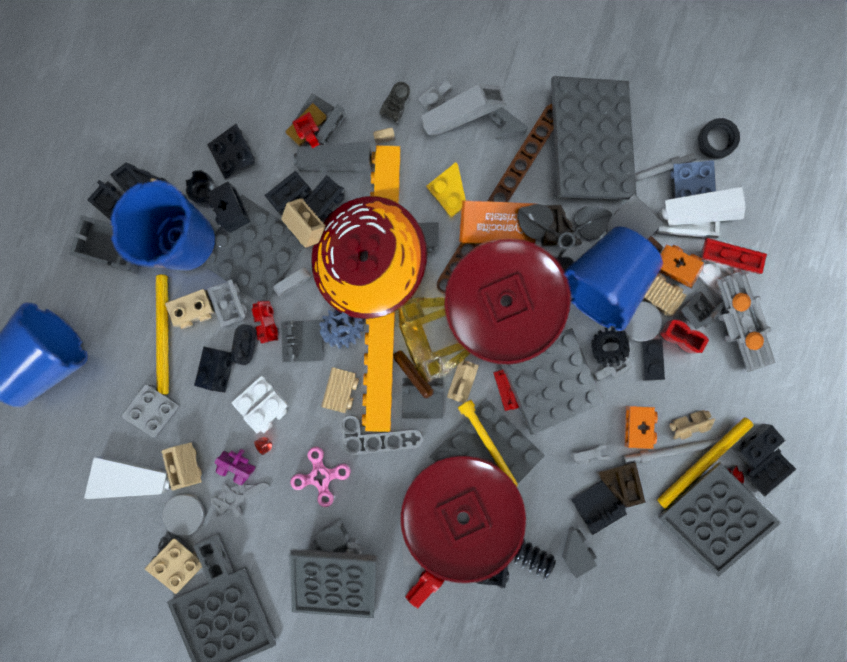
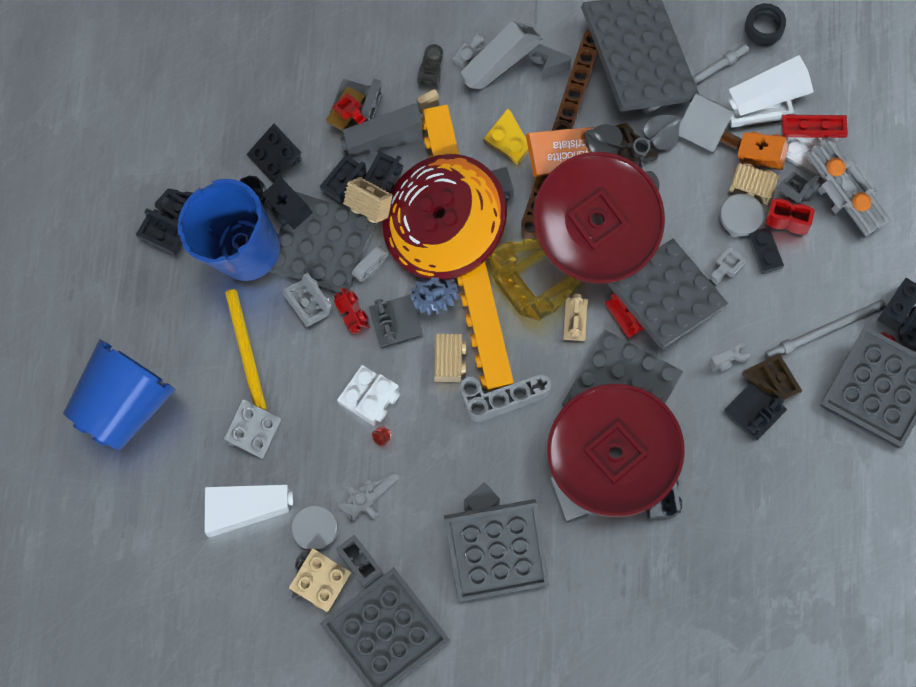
camera: 15 degrees left, 15 degrees down
dark grey piece [69,215,138,274] -> none
tan brick [161,442,202,490] -> none
tan brick [165,289,215,329] -> none
black bracket [194,346,233,393] -> none
magenta hips [215,449,256,485] -> none
black plate [231,324,256,365] -> none
bright pink gear [290,446,351,507] -> none
reddish brown axle [393,350,433,399] -> none
dark grey hinge [402,378,443,419] -> none
red piece [405,570,445,609] -> none
yellow piece [457,399,518,486] -> none
black piece [514,538,556,581] -> none
dark grey slope [562,526,597,578] -> none
blue cone [564,226,663,331] -> none
black tyre [591,327,630,367] -> none
orange brick [624,406,658,449] -> none
yellow axle [657,417,754,508] -> none
tan hinge [669,410,715,440] -> none
sand blue hinge [671,161,716,198] -> none

